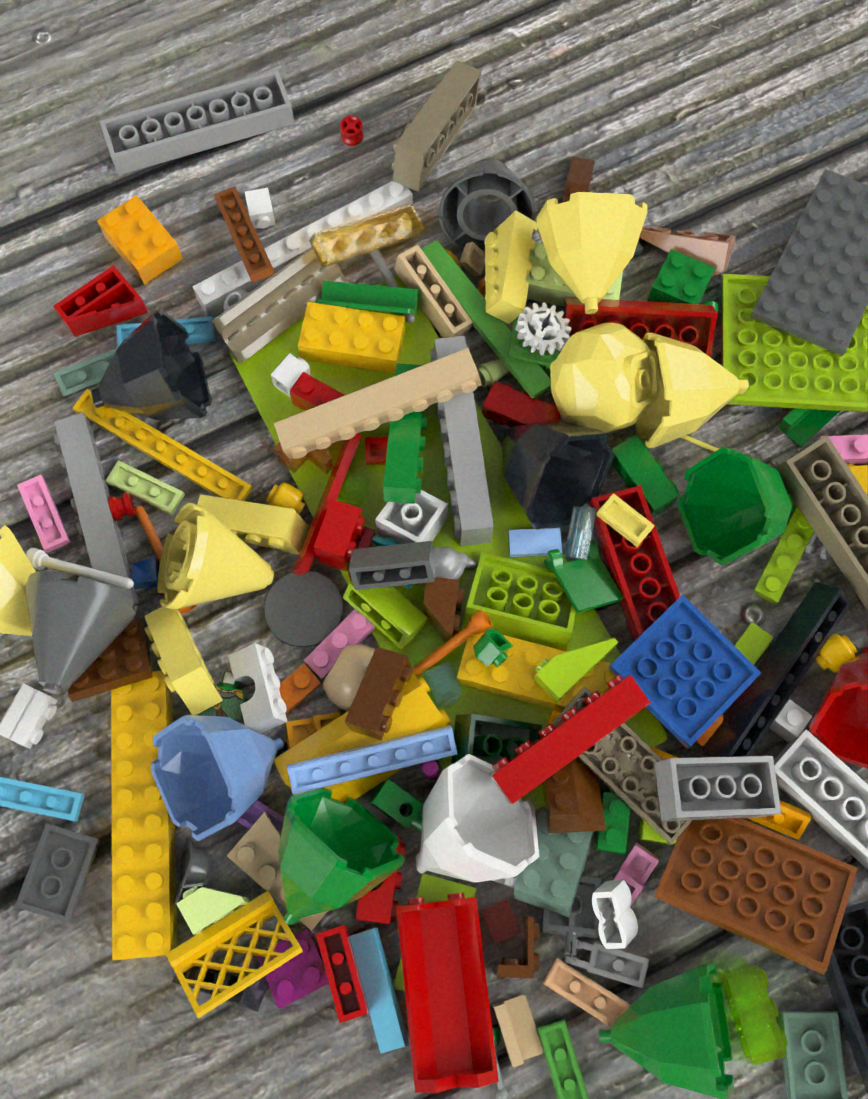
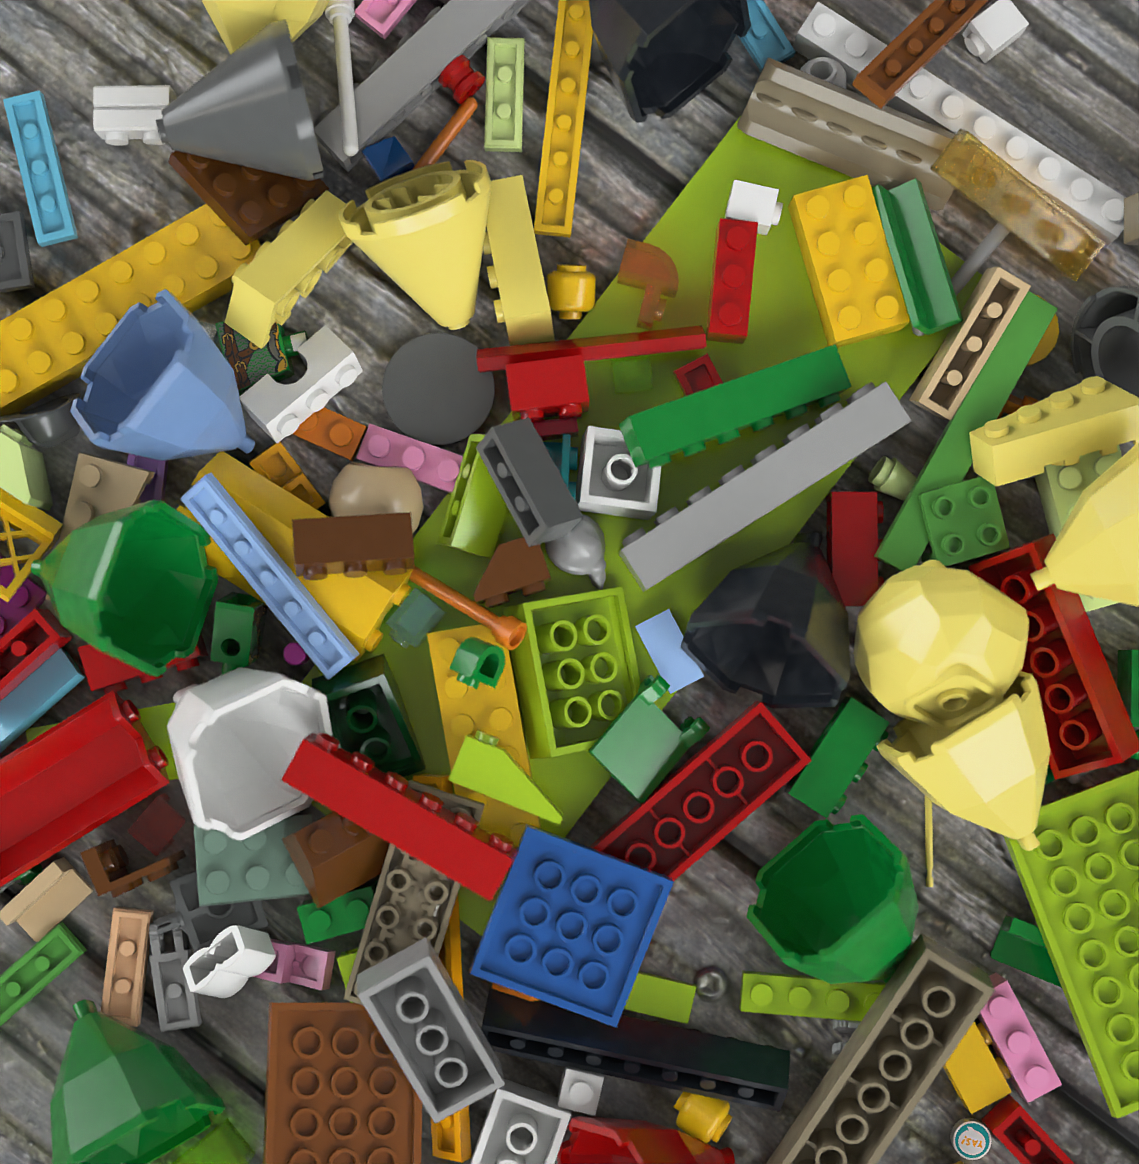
camera: 65 degrees right, 15 degrees up
tan brick [274,348,482,459] -> none
tan plate [459,242,485,277] -> none
white gear [515,303,571,355] -> none
clear light blue tile [564,507,597,560] -> none
light yellow tile [596,493,655,547] -> none

